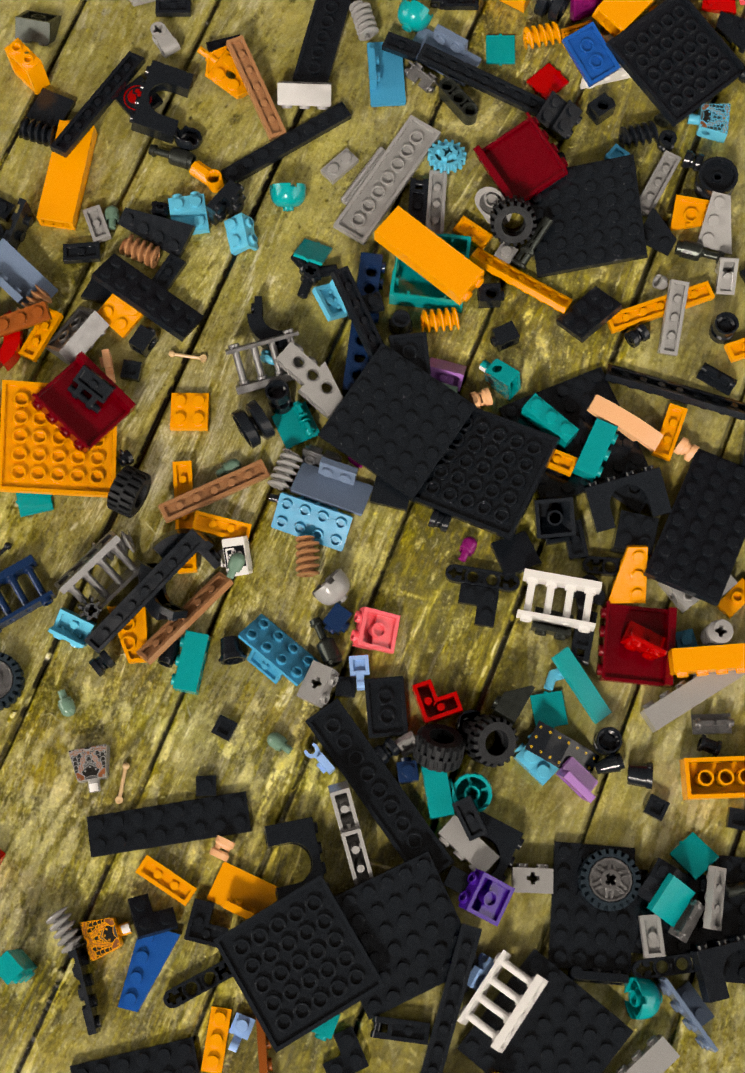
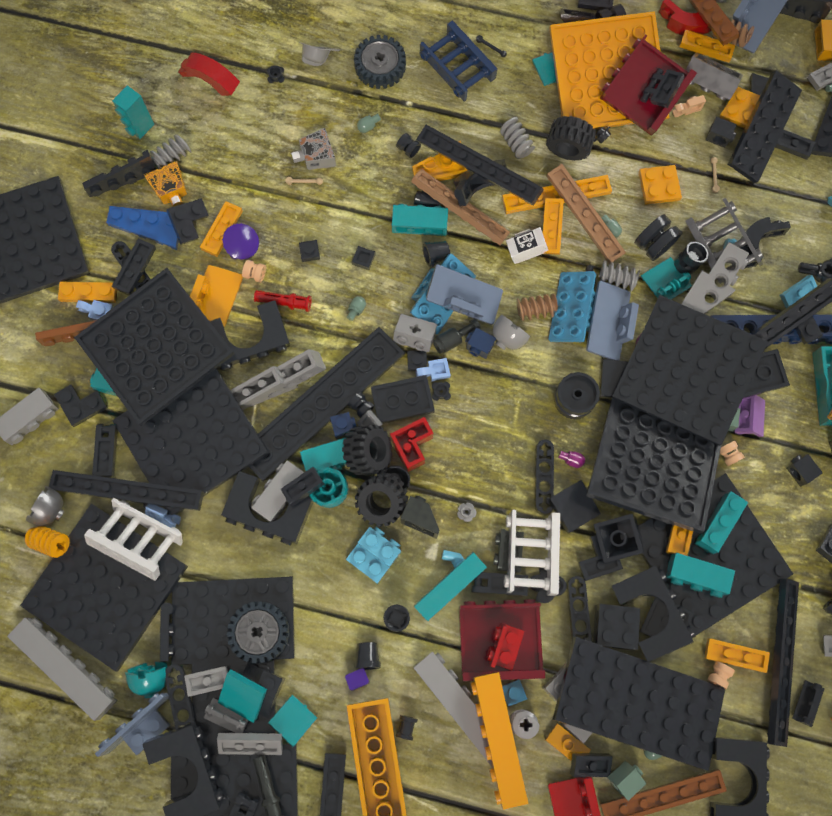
camera: 80 degrees right, 0 degrees up
medium azure bracket [48,607,97,648] -> none
flat silver fence [54,530,142,621] -> none
black plate [63,242,101,264] -> none
black gear [76,595,102,621] -> none
black plate [87,791,252,858] -> none
medium nougat piece [119,234,160,269] -> none
black plate [120,359,143,382] -> none
black arch [153,528,221,569] -> none
black plate [184,898,229,948] -> none
sand green cylinder [226,552,245,579] -> none
flat silver hinge [302,444,342,467] -> none
light blue plate [304,743,336,775] -> none
coral plate [350,607,400,654] -> none
black piece [389,310,413,335] -> none
light orange piece [420,307,459,333] -> none
black wheel [428,509,452,533] -> none
black plate [458,583,499,628] -> none
dark purple plate [458,869,515,927] -> none
teal torso [479,359,521,401] -> none
light grey brick [511,863,554,894] -> none
black sticker [525,720,600,774] -> none
teal piece [530,690,568,728] -> none
medium lavender panel [556,756,598,803] -> none
light nougat slope [587,394,664,451] -> none
black cone [594,753,625,774] -> none
light orange wing [606,545,648,603] -> none
black plate [642,794,670,822] -> none
flat silver hinge [691,713,734,735] -> none
none -> black plate [112,238,156,296]
none -> dark purple dish [222,223,259,260]
none -> red pin [254,290,312,312]
none -> dark purple slope [345,668,370,691]
none -> sand blue bracket [426,265,503,325]
none -> black plate [432,382,451,401]
none -> light grey plate [457,503,476,522]
none -> black wheel [554,372,600,420]

